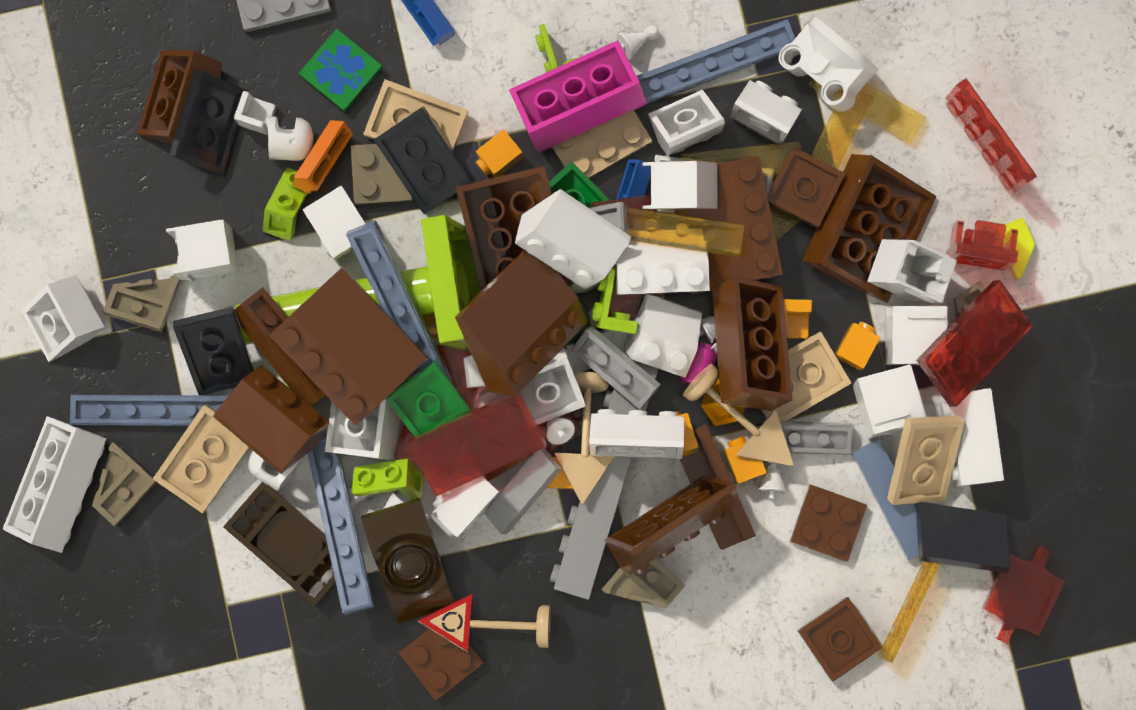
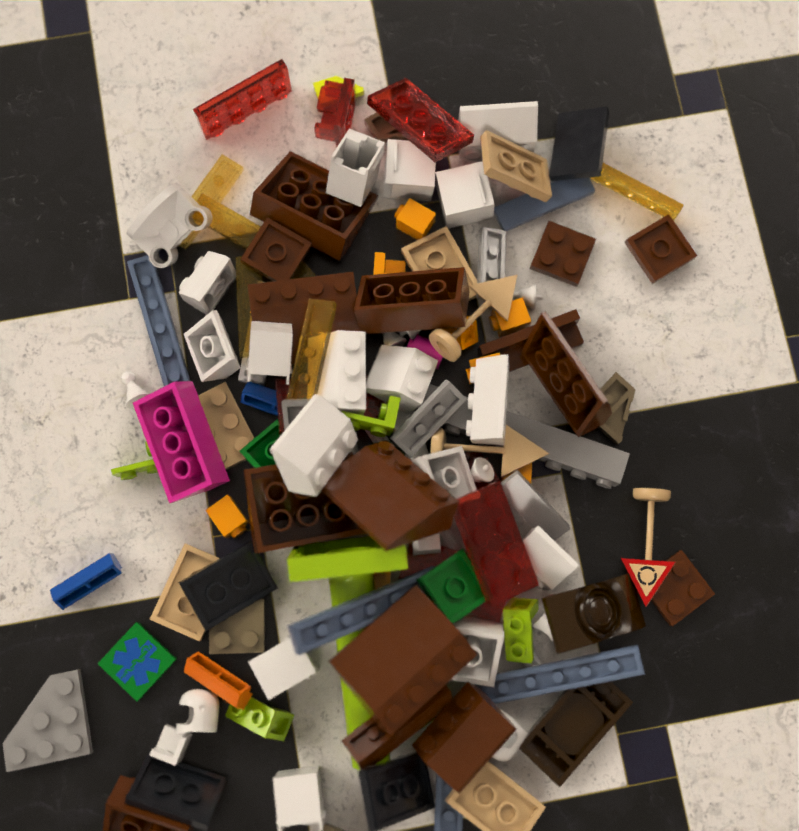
camera: 90 degrees left, 5 degrees down
clear red plate [982,545,1065,645] -> none

